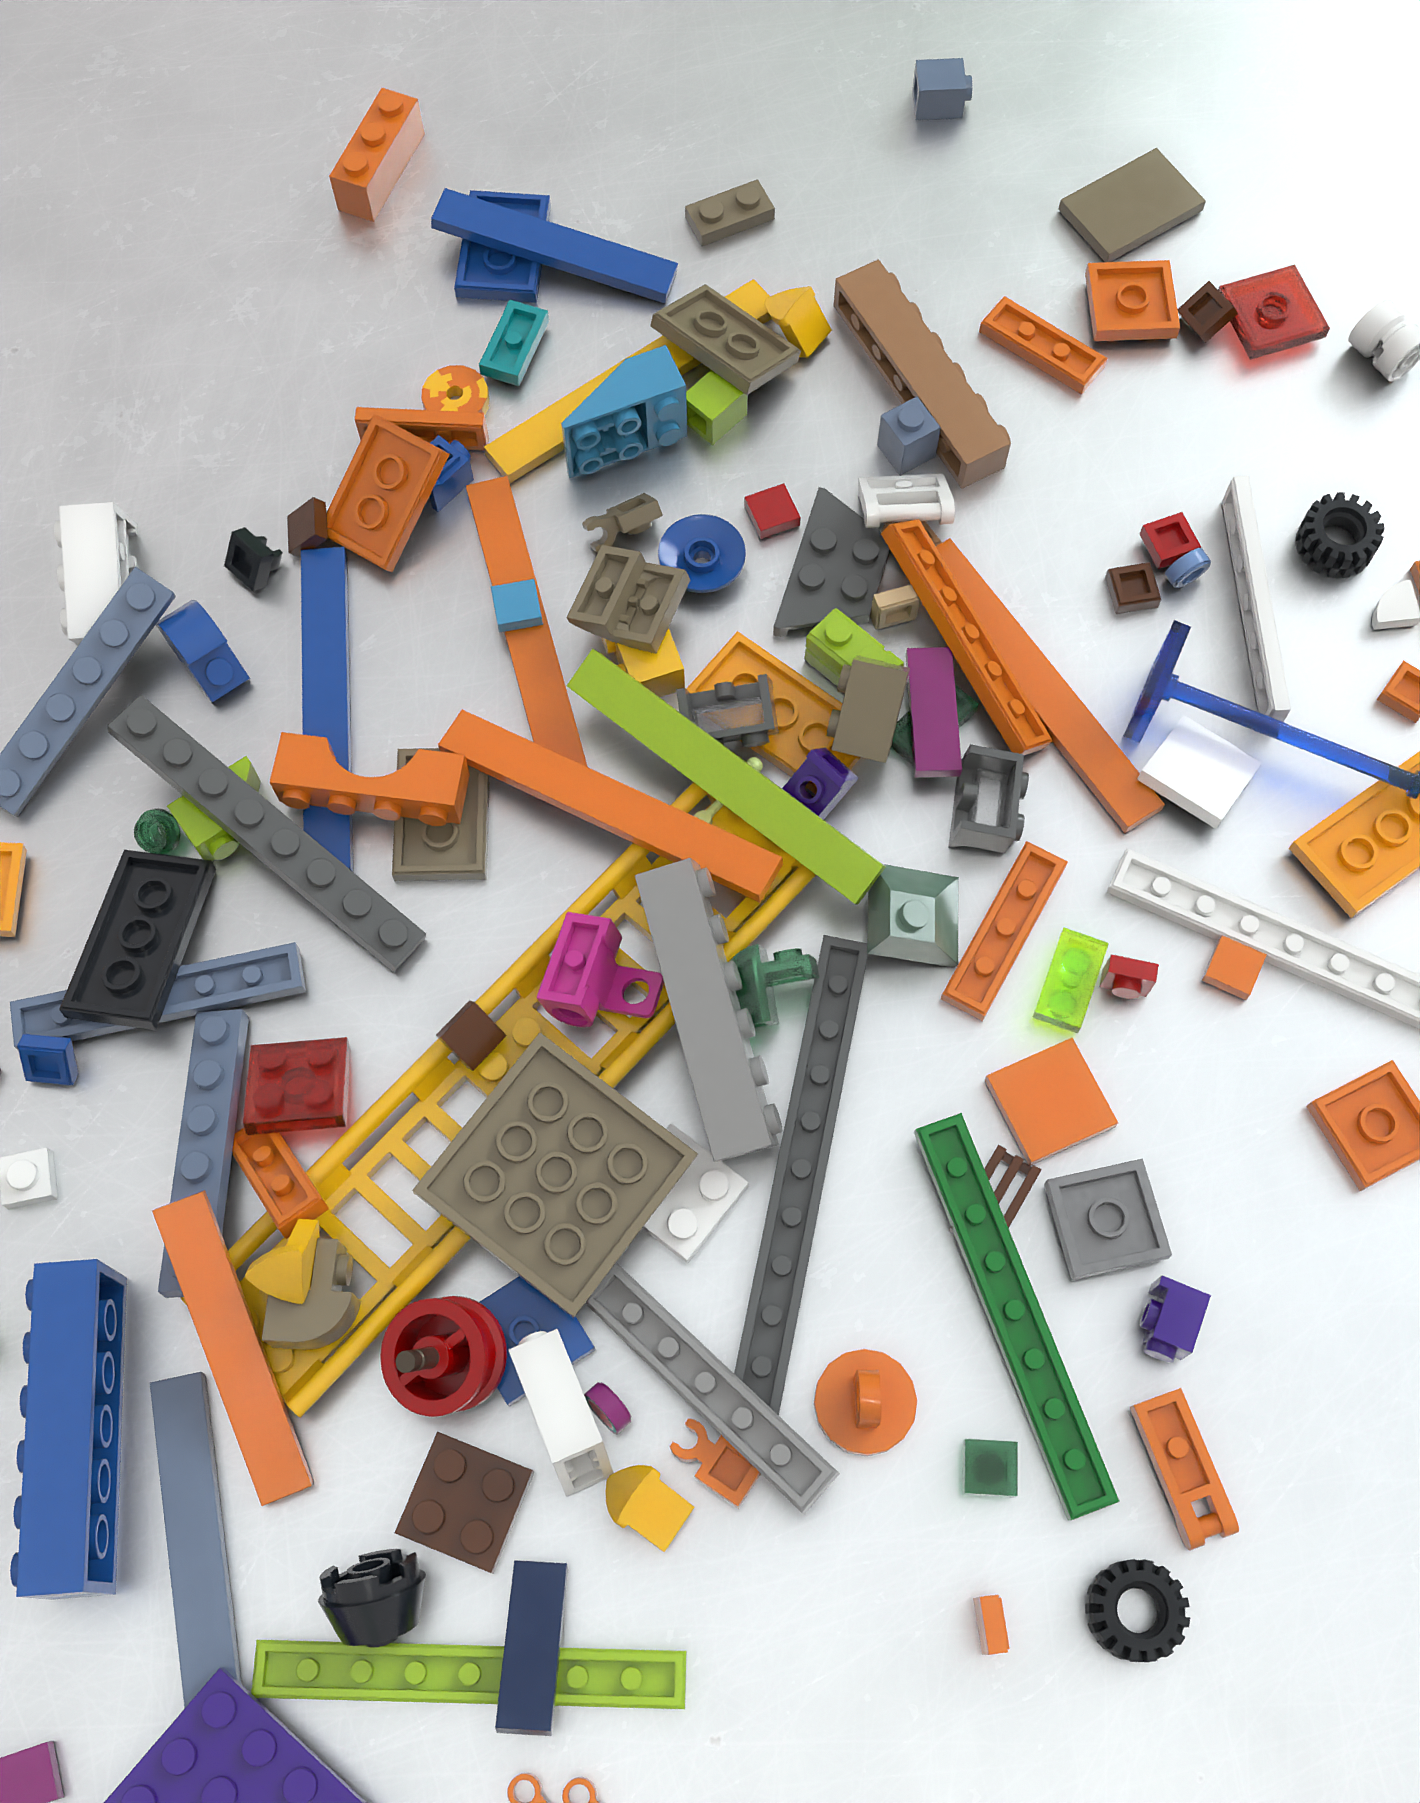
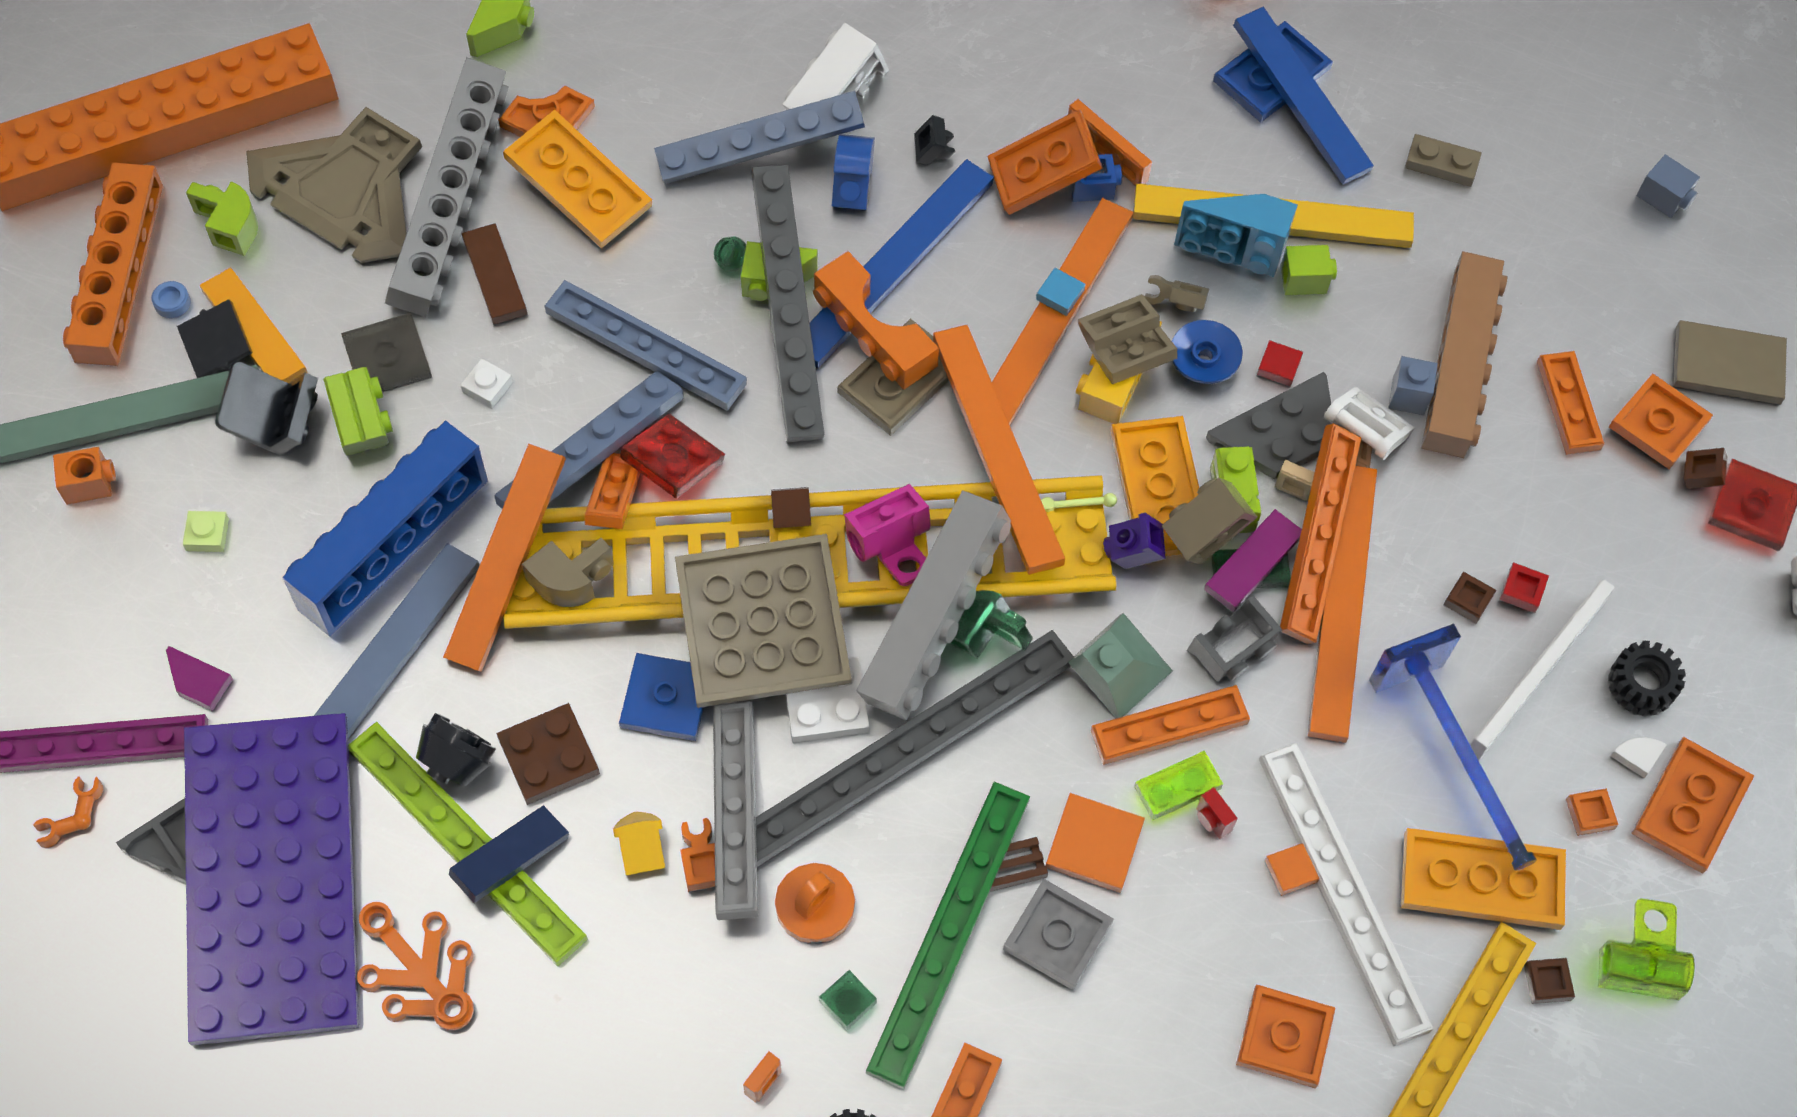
camera: 40 degrees right, 5 degrees down
blue tile [17,1034,79,1085] -> none
black tile [59,850,216,1030] -> none
yellow tile [245,1219,320,1304] -> none
reddish brown tile [287,497,328,558] -> none
red wheel [380,1296,507,1417] -> none
piece [421,365,490,415] -> none
teal plate [479,299,549,386] -> none
white slope [509,1329,614,1497] -> none
lime tile [566,648,886,905] -> none
magenta tile [584,1382,631,1435] -> none
dark tan tile [650,284,801,395] -> none
dark grey window [676,674,779,747] -> none
yellow tile [765,286,832,358] -> none
white tile [1137,715,1262,829] -> none
dark purple brick [1140,1275,1211,1363] -> none
medium blue tile [1165,548,1211,588] -> none

